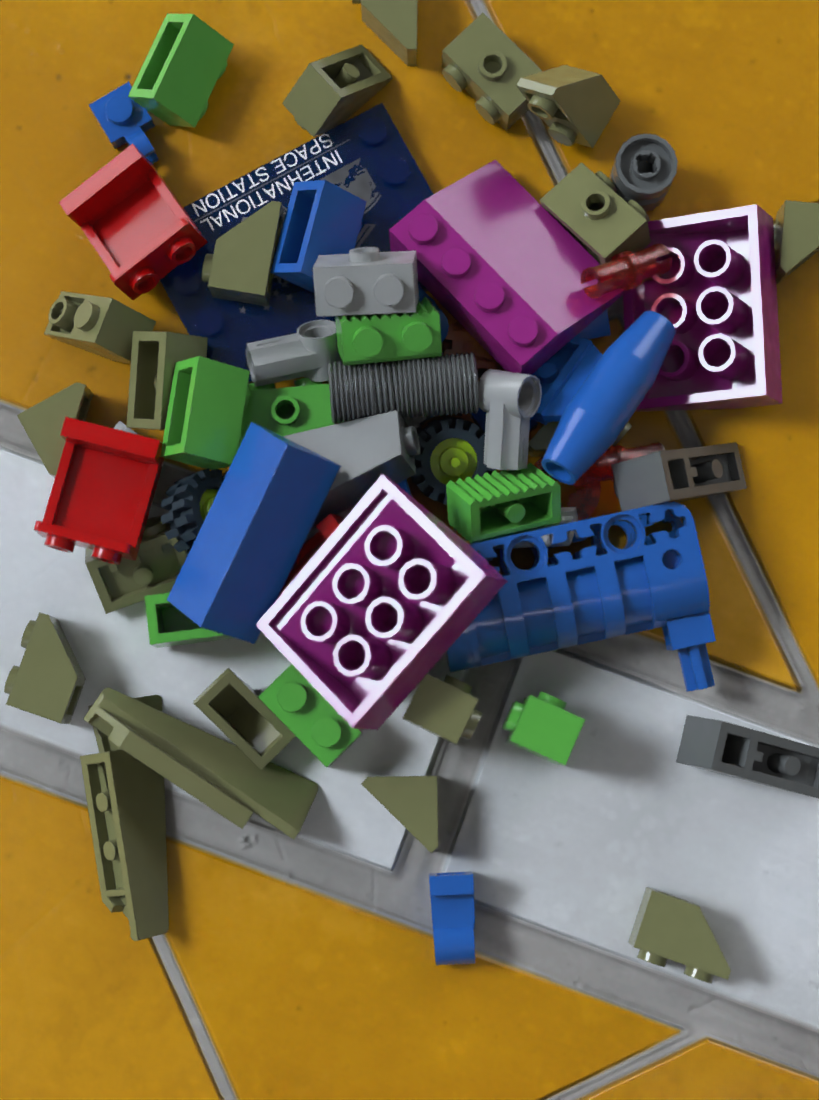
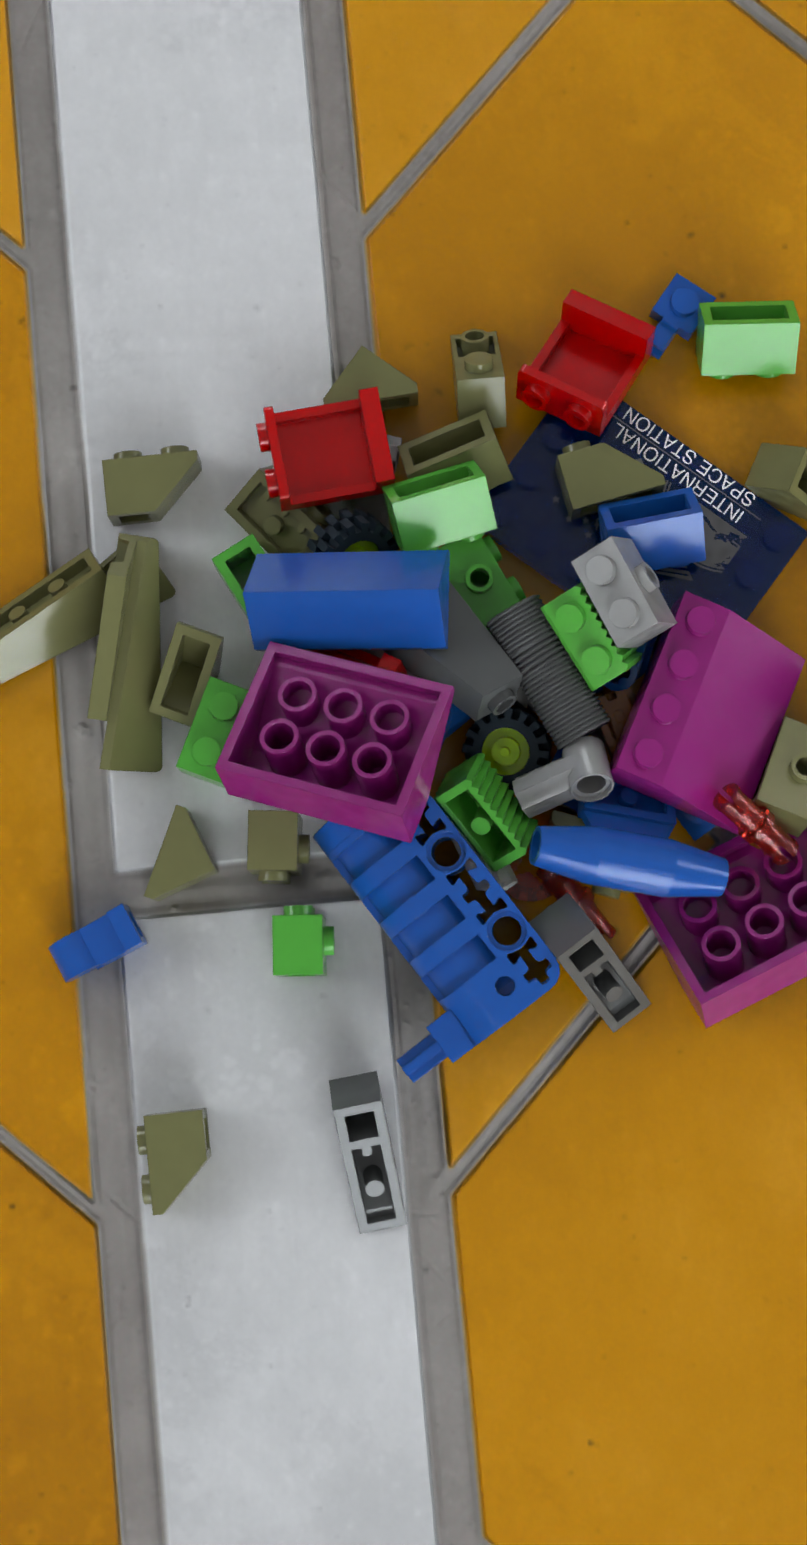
camera: 65 degrees right, 0 degrees up
light grey piece [245,319,343,387] -> none

